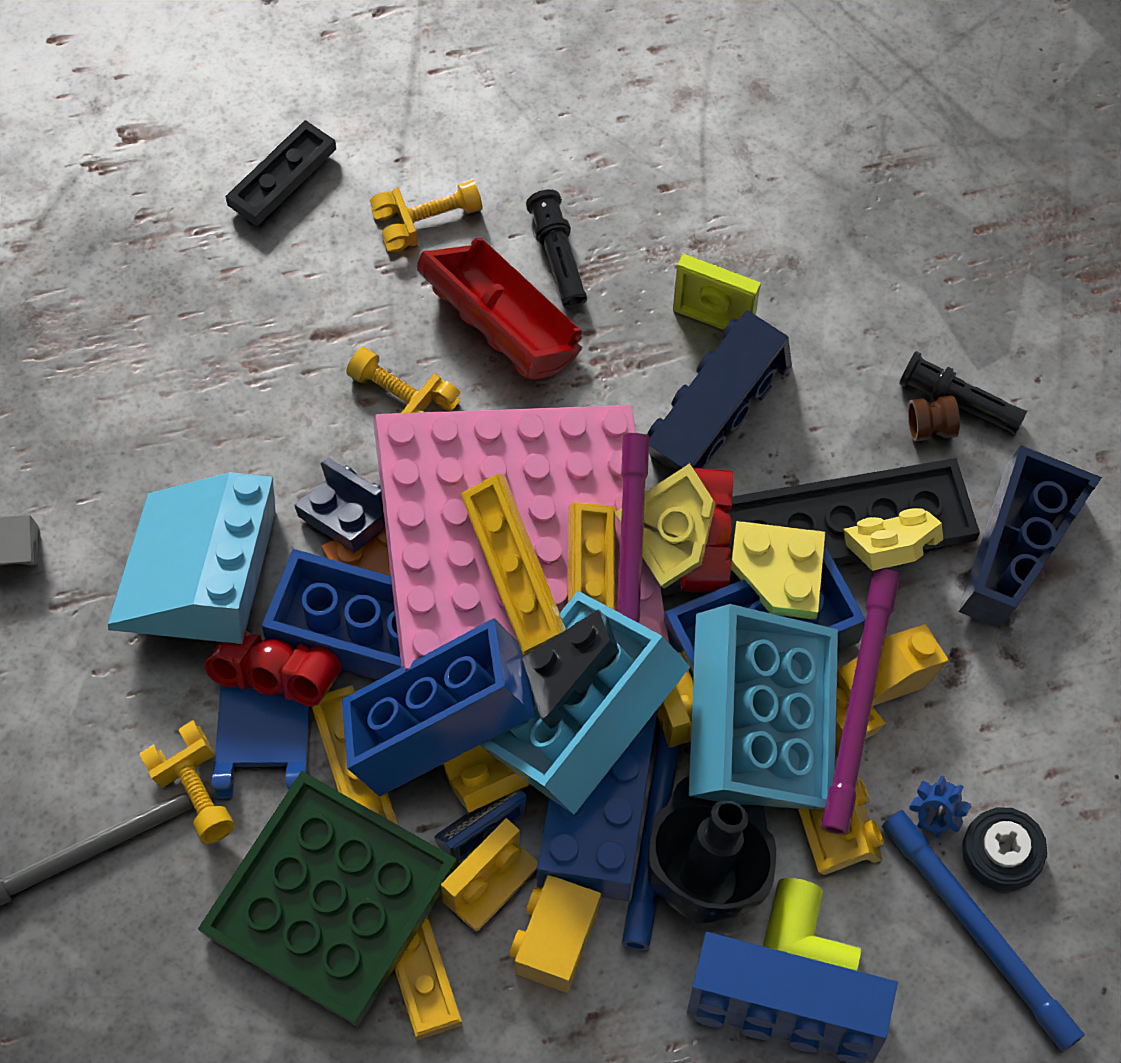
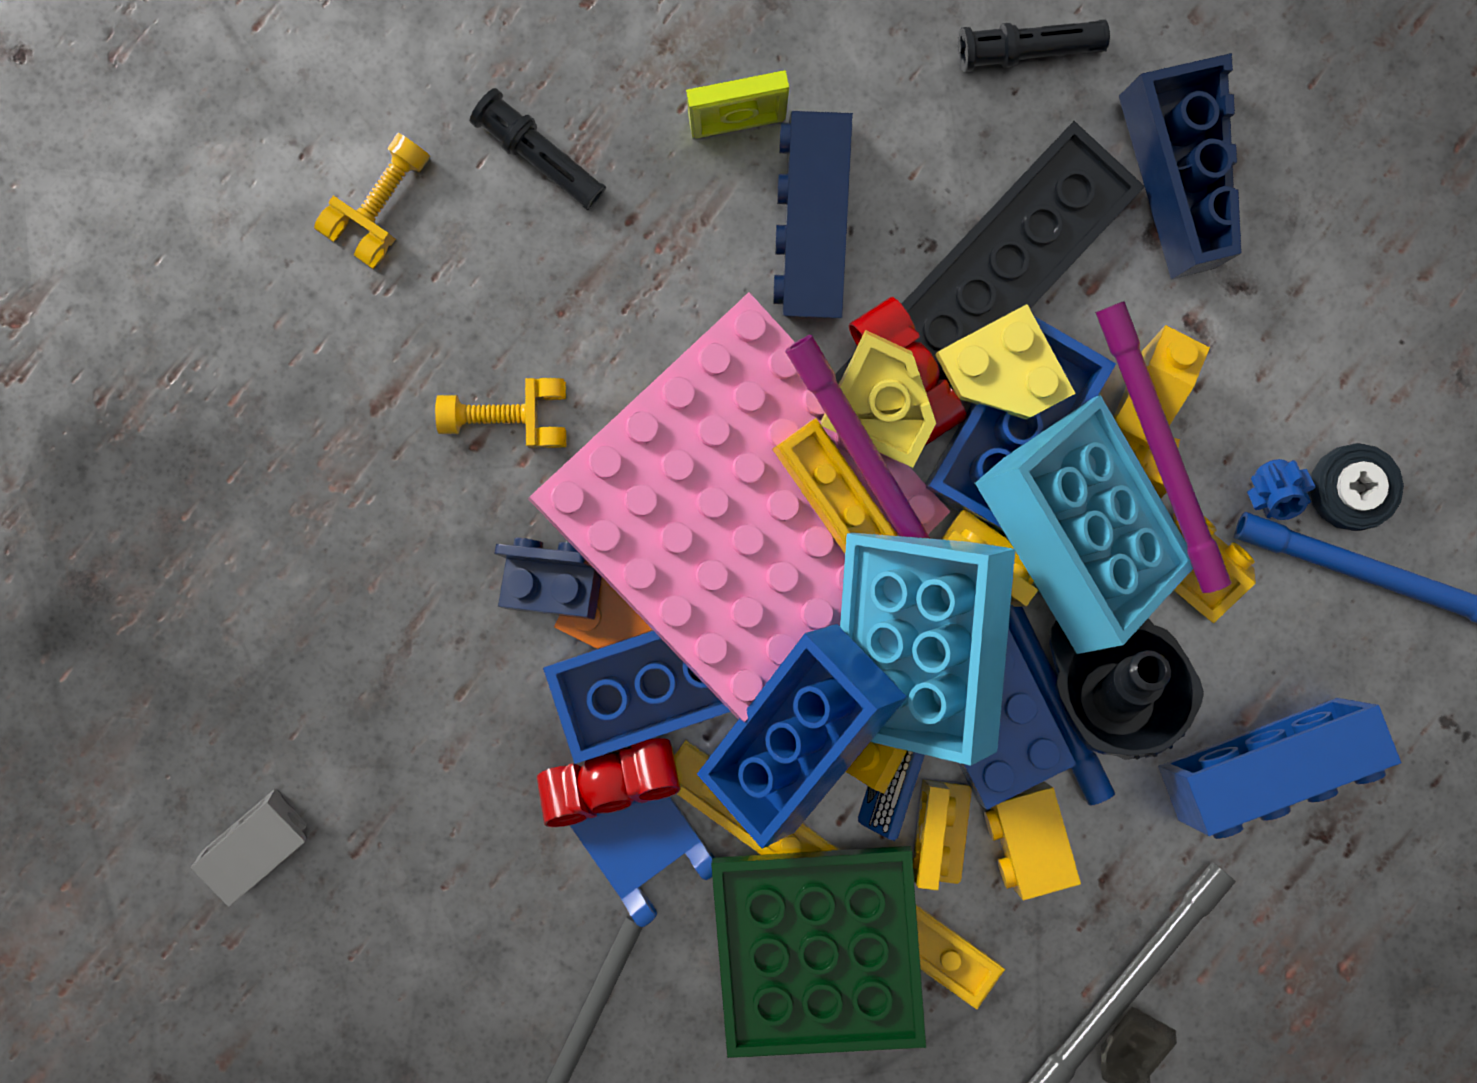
camera: 40 degrees left, 25 degrees up
medium azure slope [108,472,276,644] -> none
yellow bar [140,720,235,844] -> none
black plate [225,120,336,226] -> none
red container [417,238,583,380] -> none
yellow tile [460,473,566,656] -> none
black wing [522,609,619,729] -> none
neon yellow brick [763,878,861,971] -> none
light yellow plate [844,508,943,571] -> none
reddish brown wheel [908,396,960,442] -> none

